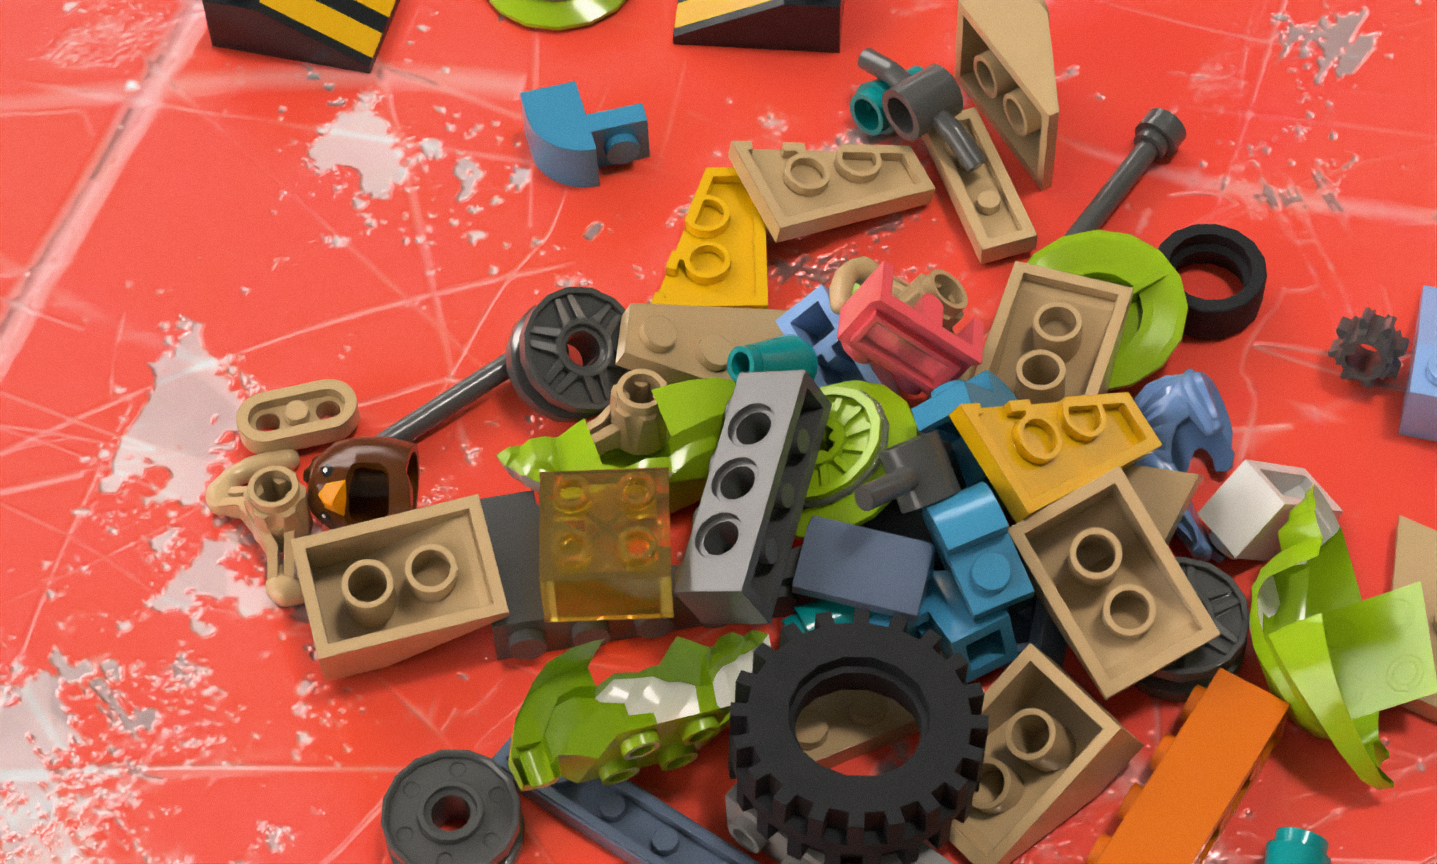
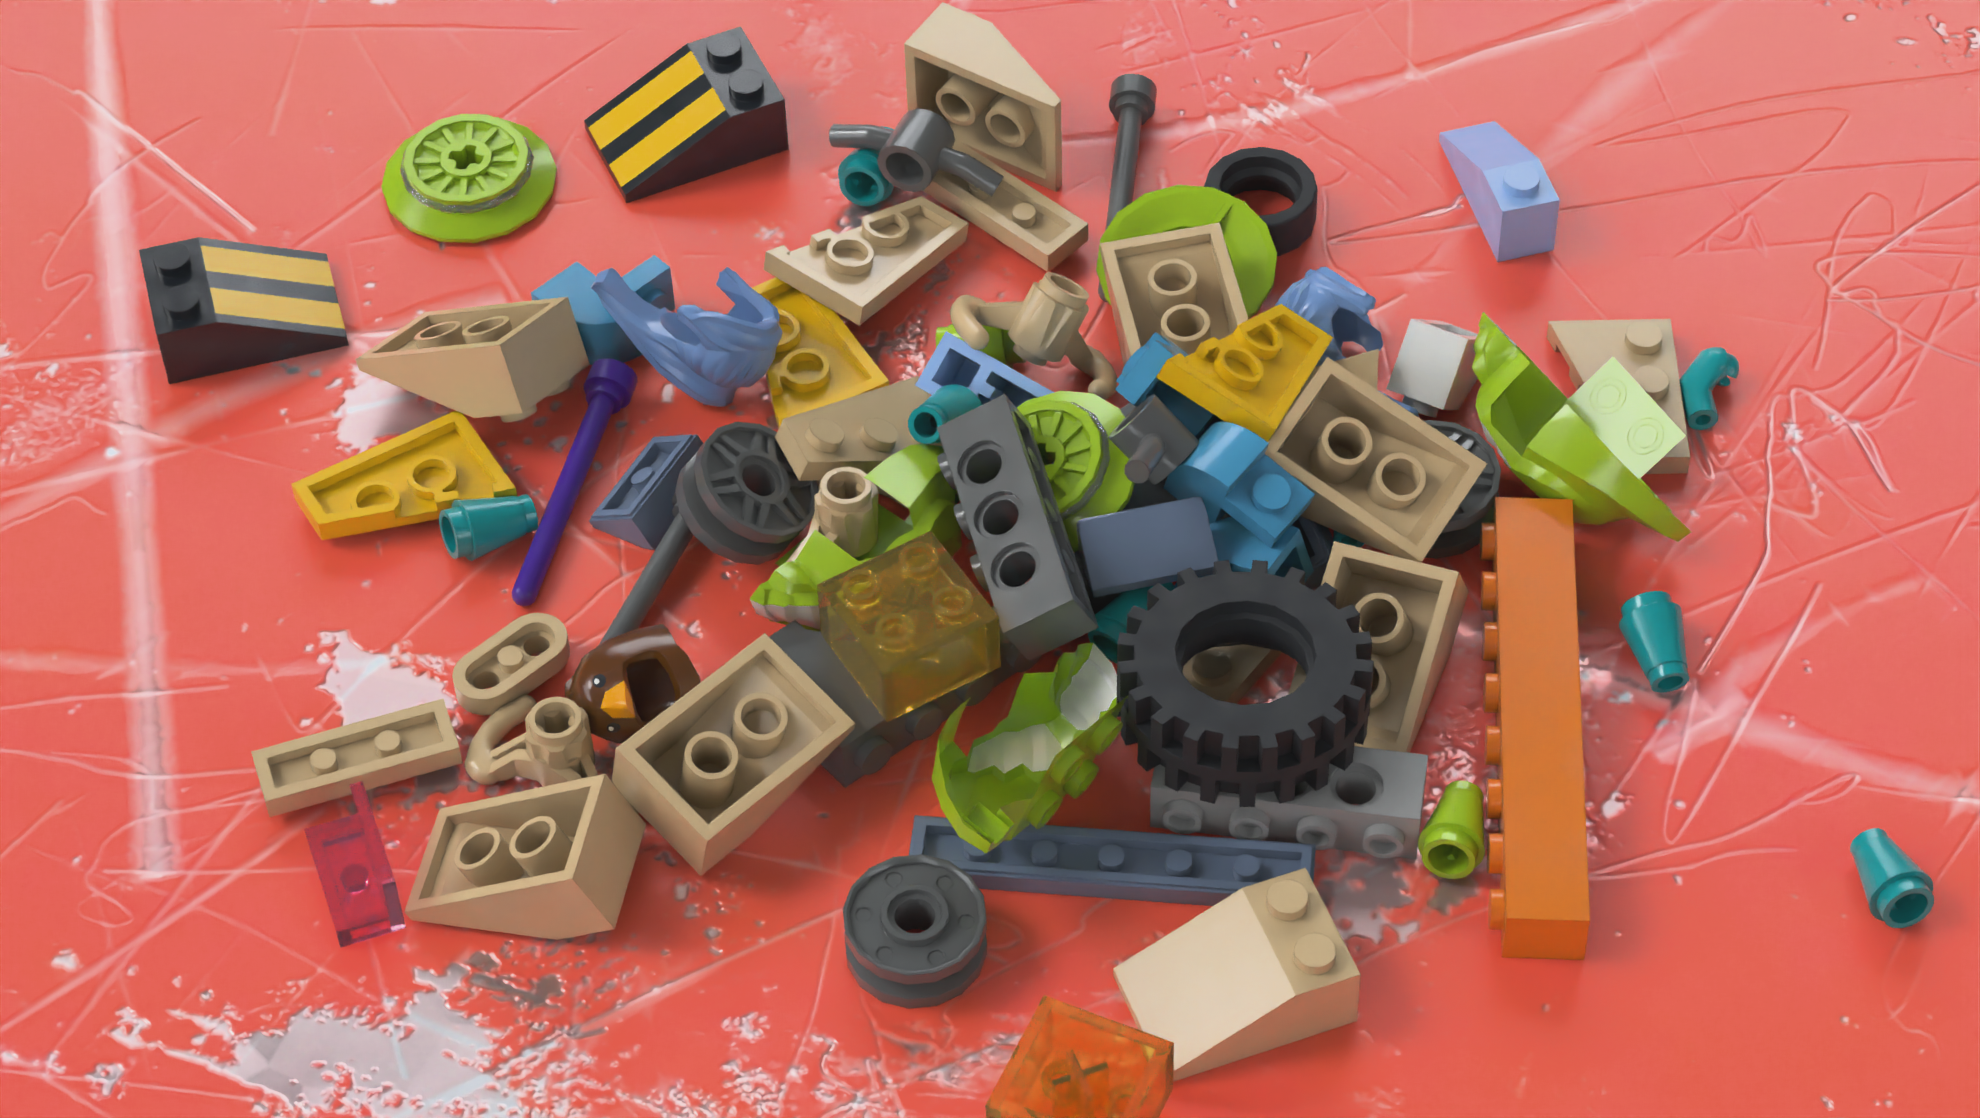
camera: 30 degrees left, 5 degrees down
coral window [837,260,984,398] -> none
dark grey gear [1328,307,1409,388] -> none
none -> tan plate [251,698,463,817]
none -> yellow wing [291,410,517,540]
none -> clear pink panel [304,781,406,948]
none -> tan slope [355,297,590,422]
none -> tan slope [404,774,646,940]
none -> teal cone [439,494,538,561]
none -> dark purple piece [512,358,638,606]
none -> sand blue slope [589,434,703,550]
none -> medium blue hair [591,267,782,407]

